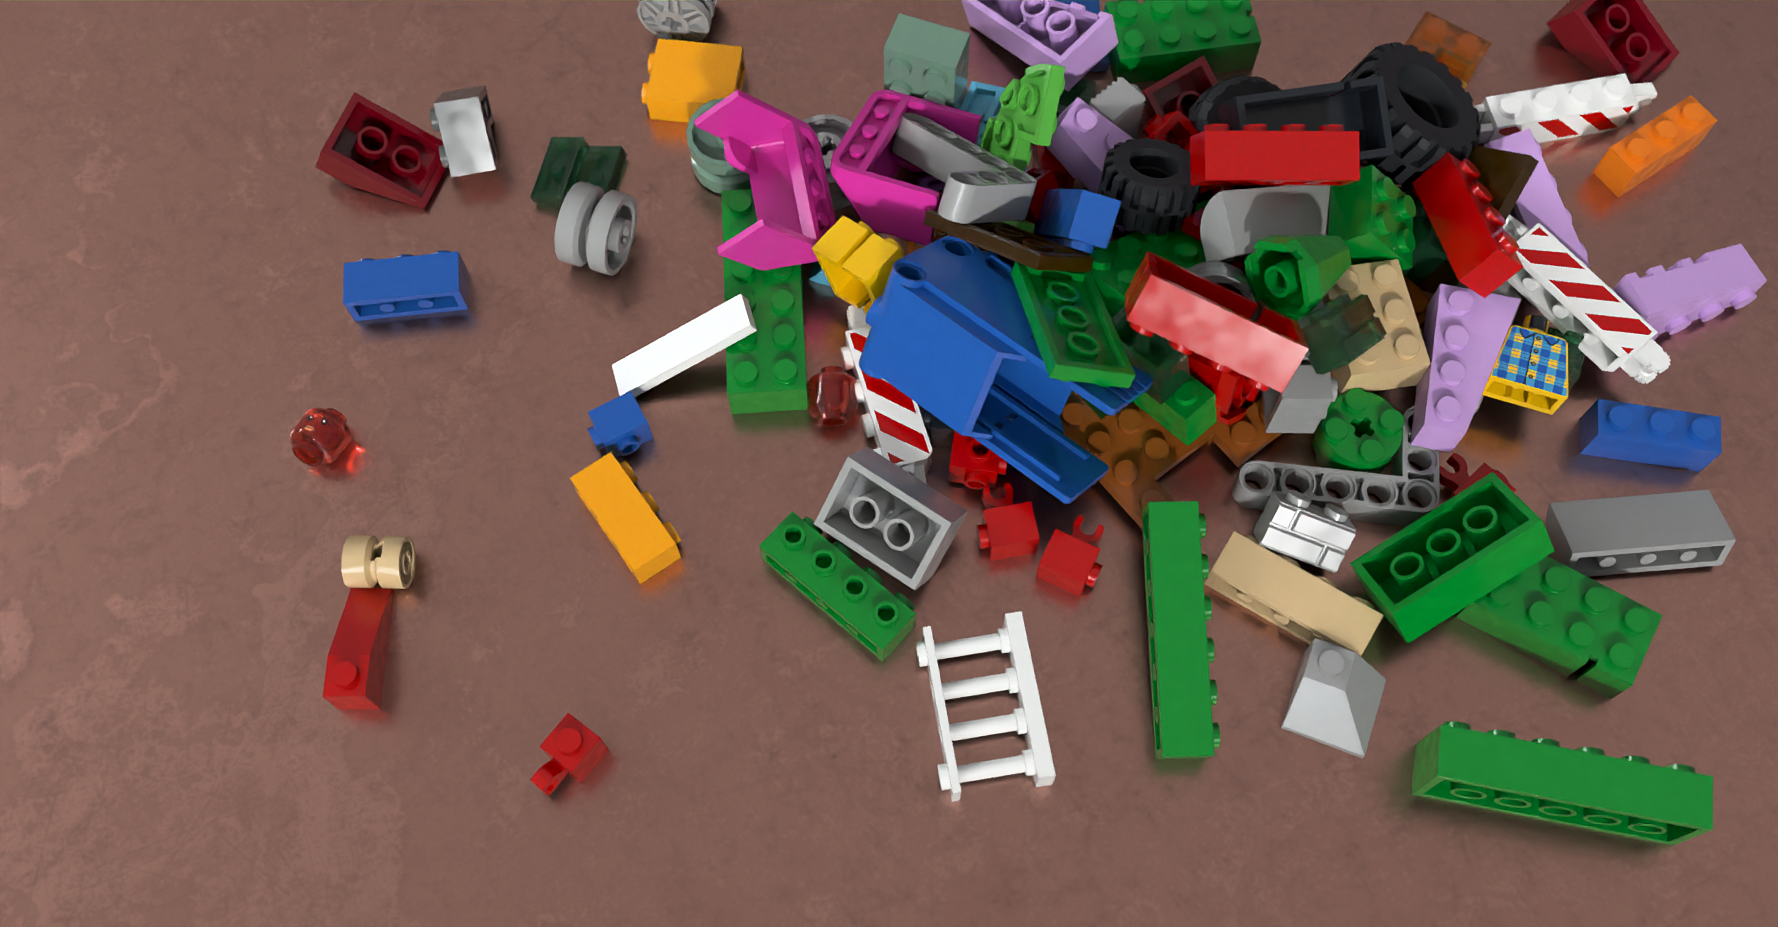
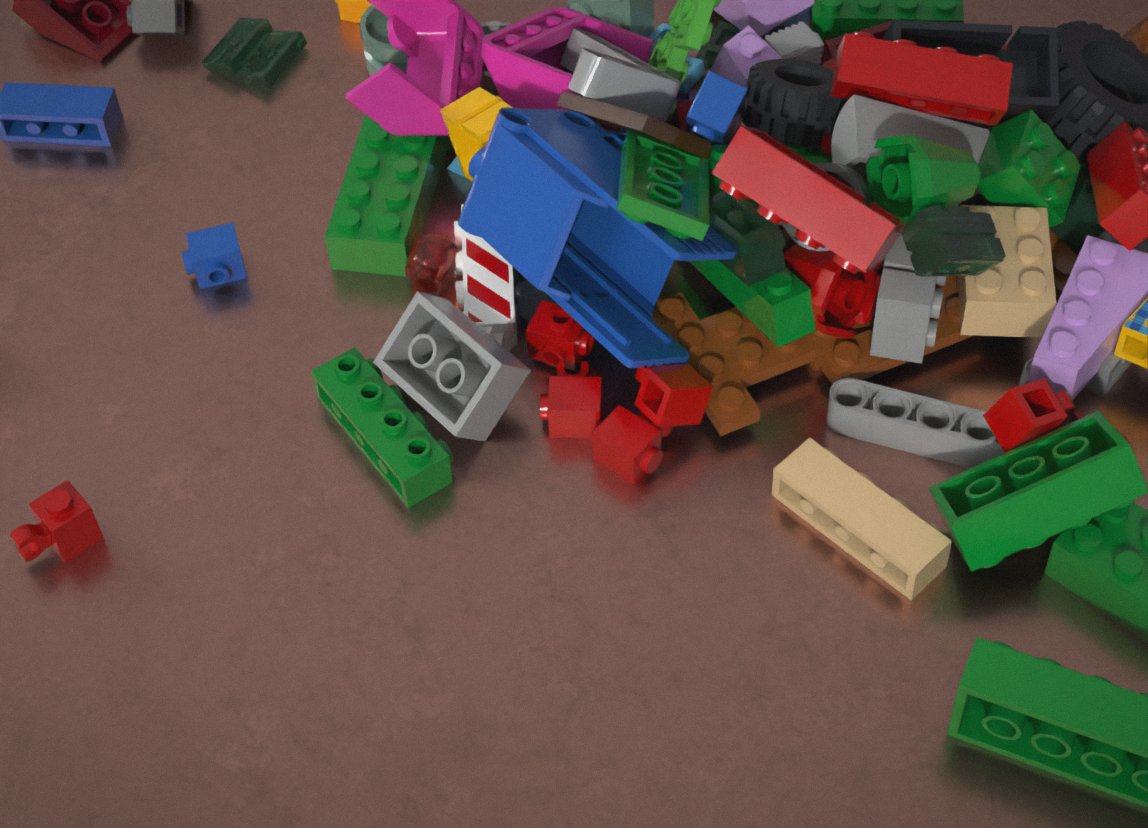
camera: 15 degrees right, 15 degrees down
light grey wheel [554,181,637,276] -> none
light orange brick [570,452,681,584] -> none
white tile [612,294,757,397] -> none
white fence [915,611,1056,802] -> none
green brick [1141,501,1220,759] -> none
brick [1253,490,1356,573] -> none
light grey slope [1281,638,1386,758] -> none
green brick [1311,388,1404,474] -> none
none -> red brick [635,364,713,428]
none -> red brick [983,378,1075,453]

